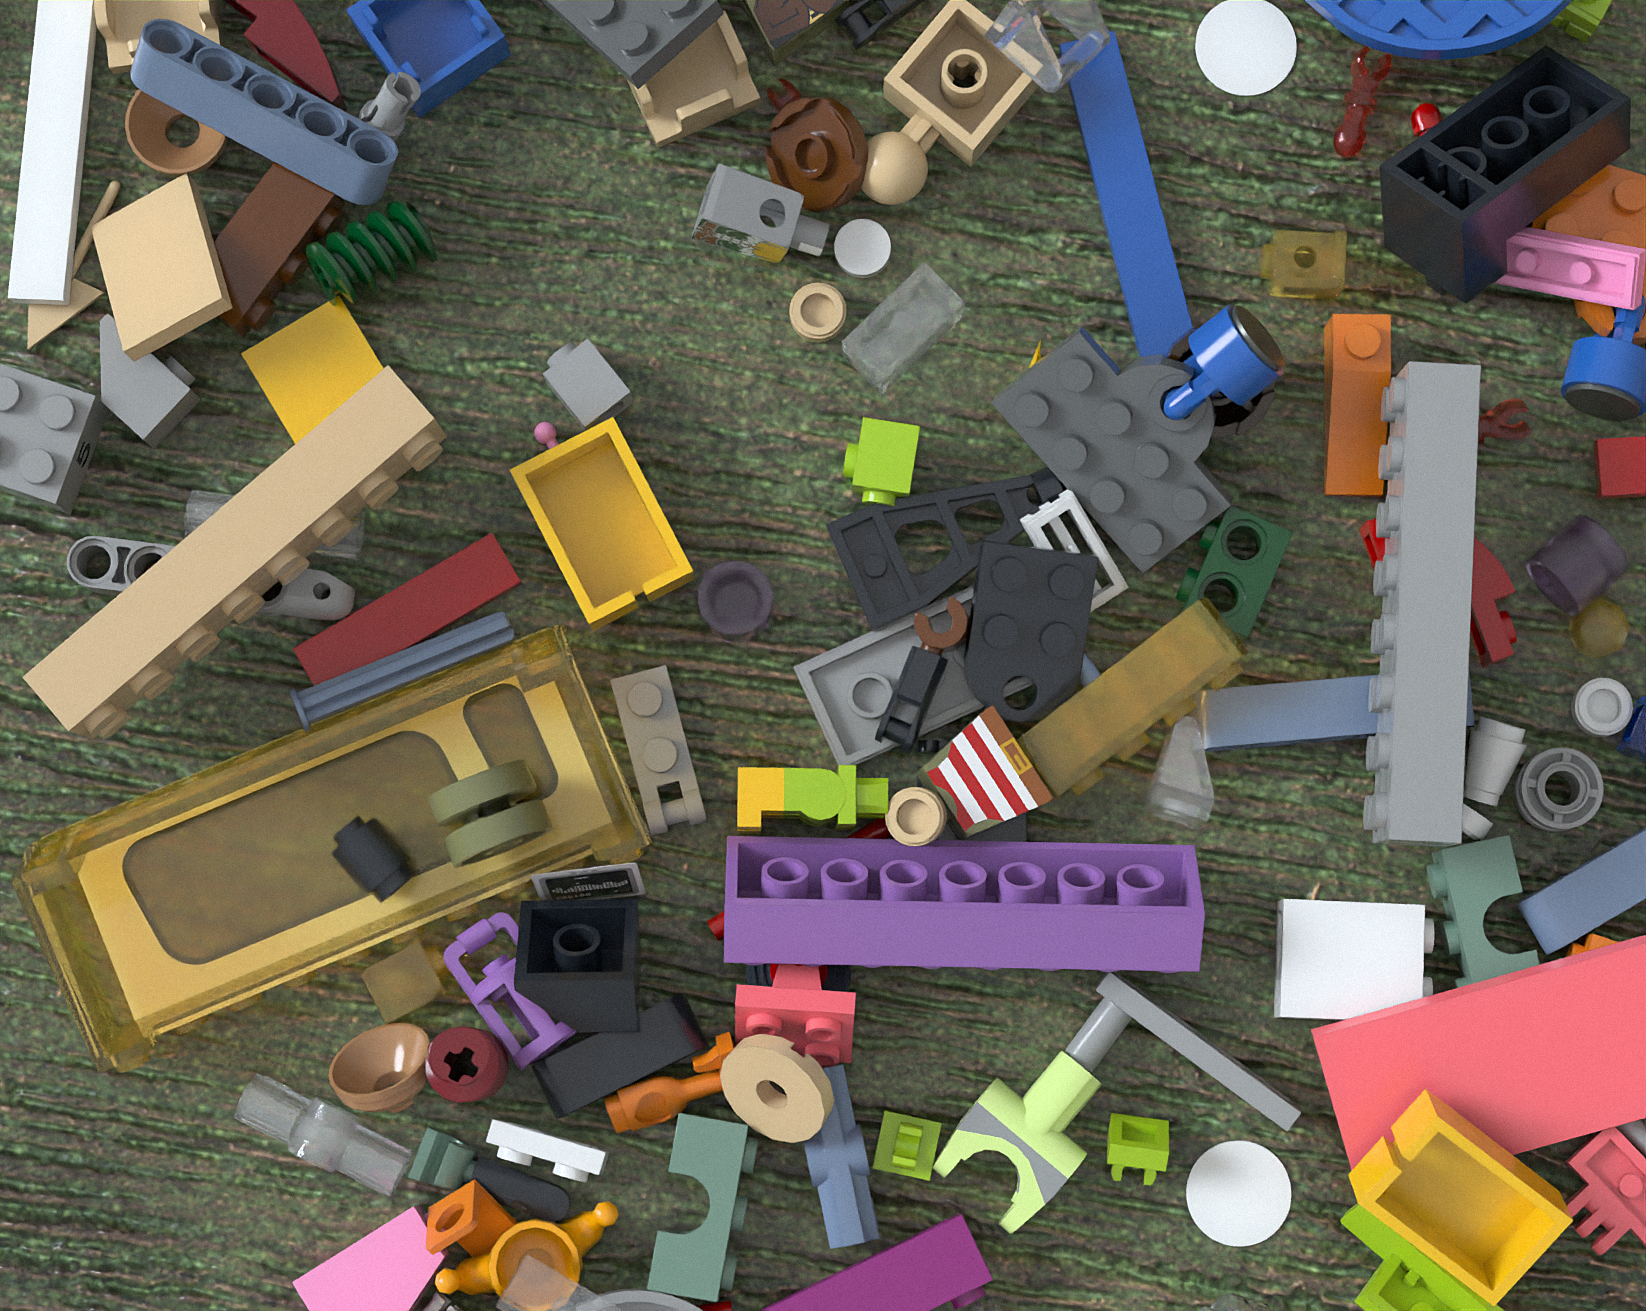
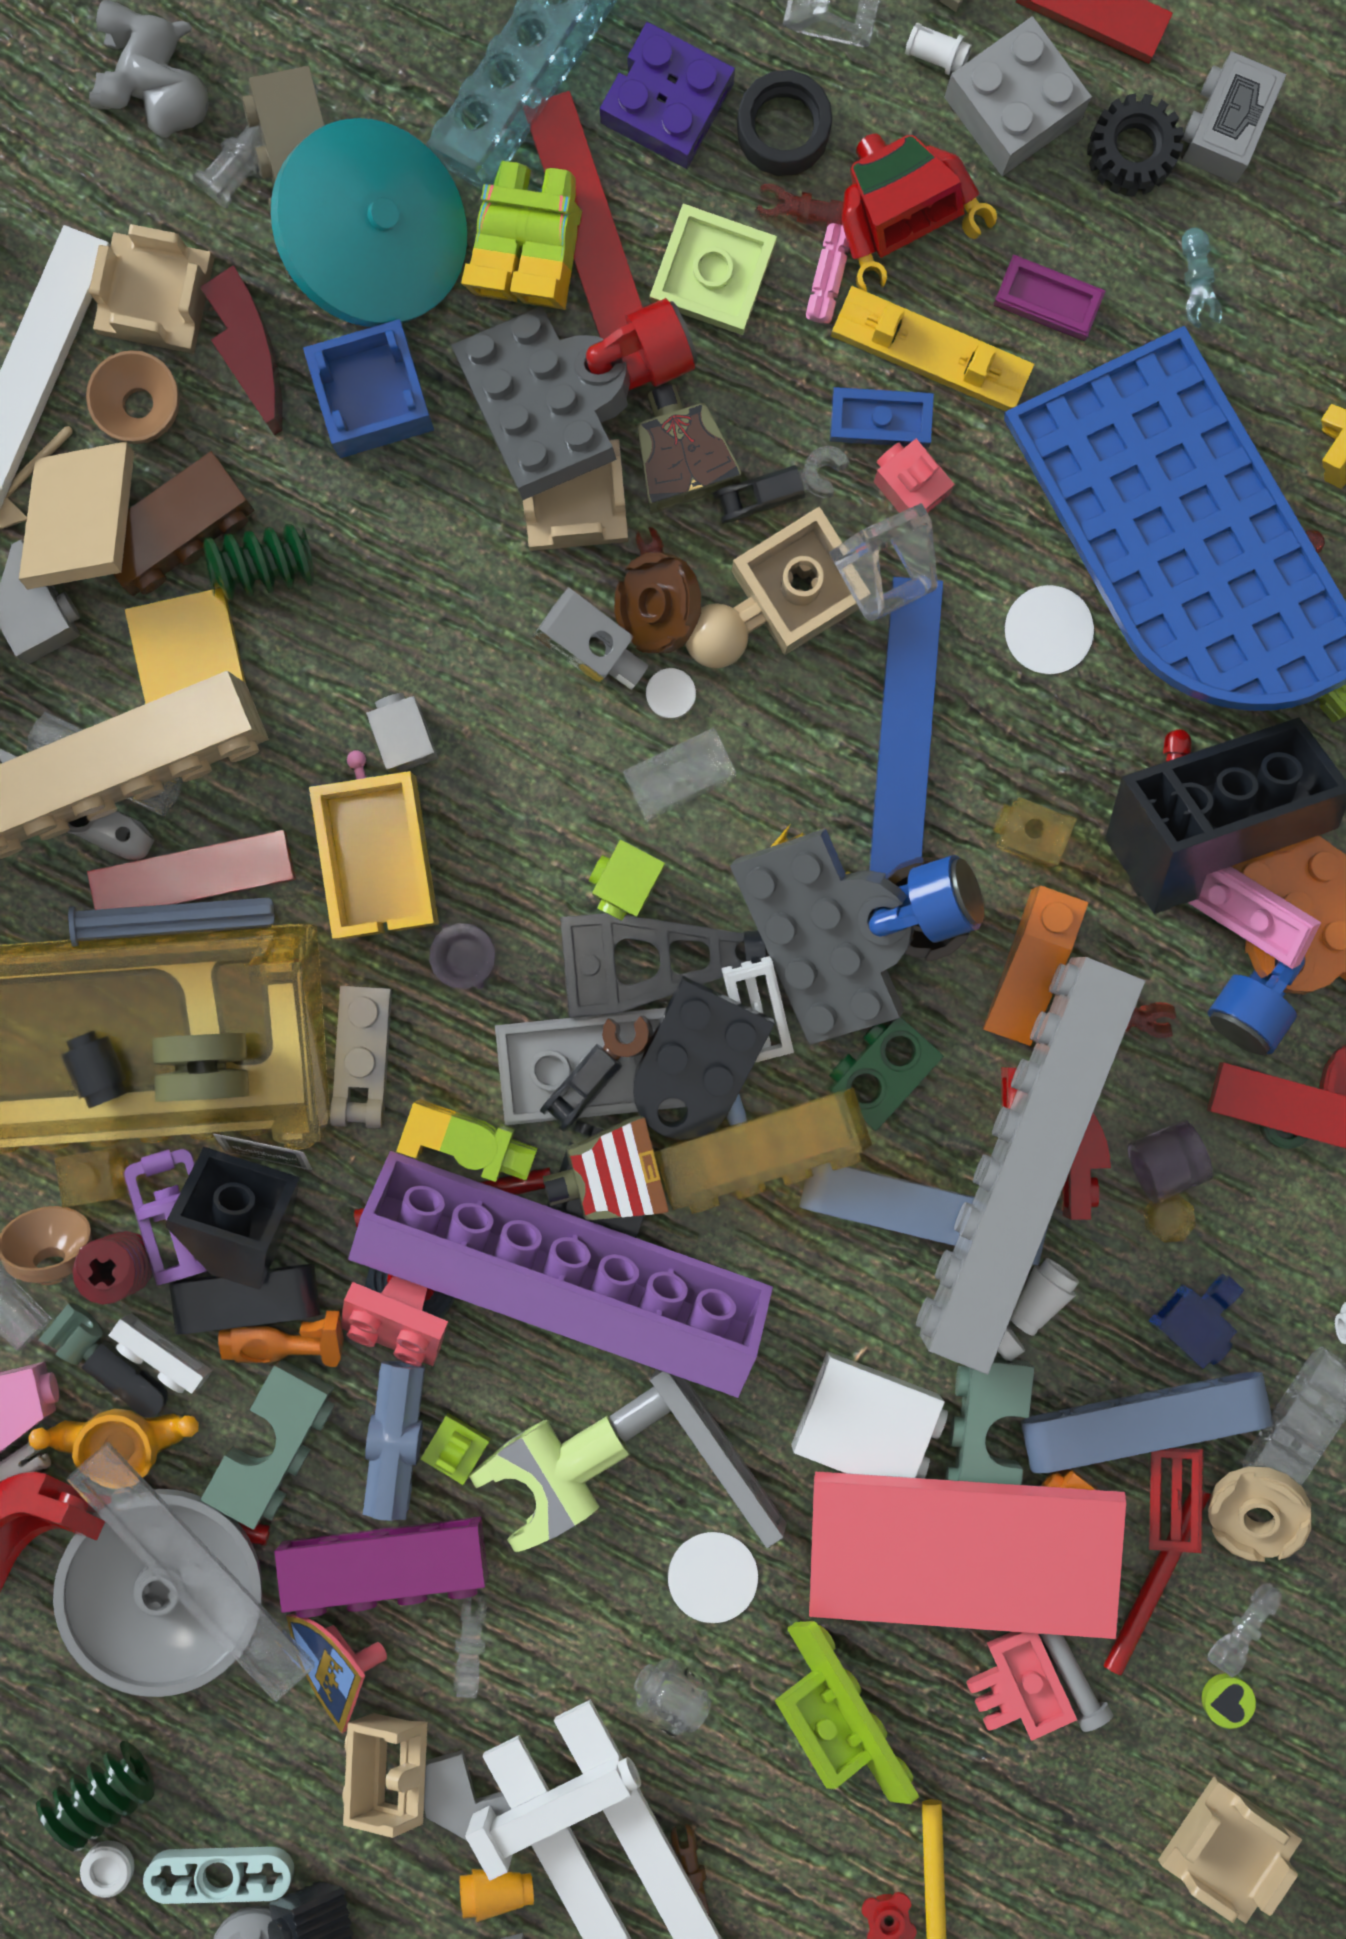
camera: 10 degrees right, 5 degrees up
sand blue beam [130,19,398,205] -> none
light grey pin [358,72,421,141] -> none
orange bracket [425,1179,517,1257] -> none
tan tile [720,1034,834,1143] -> none
tan tile [789,283,846,343] -> none
tan tile [885,787,947,846] -> none
lime tile [1107,1113,1169,1186] -> none
clear tile [1142,716,1215,829] -> none
clear red piece [1333,46,1392,158] -> none
yellow piece [1348,1089,1573,1306] -> none
light grey wheel [1513,747,1604,832] -> none
white tile [1571,678,1633,737] -> none

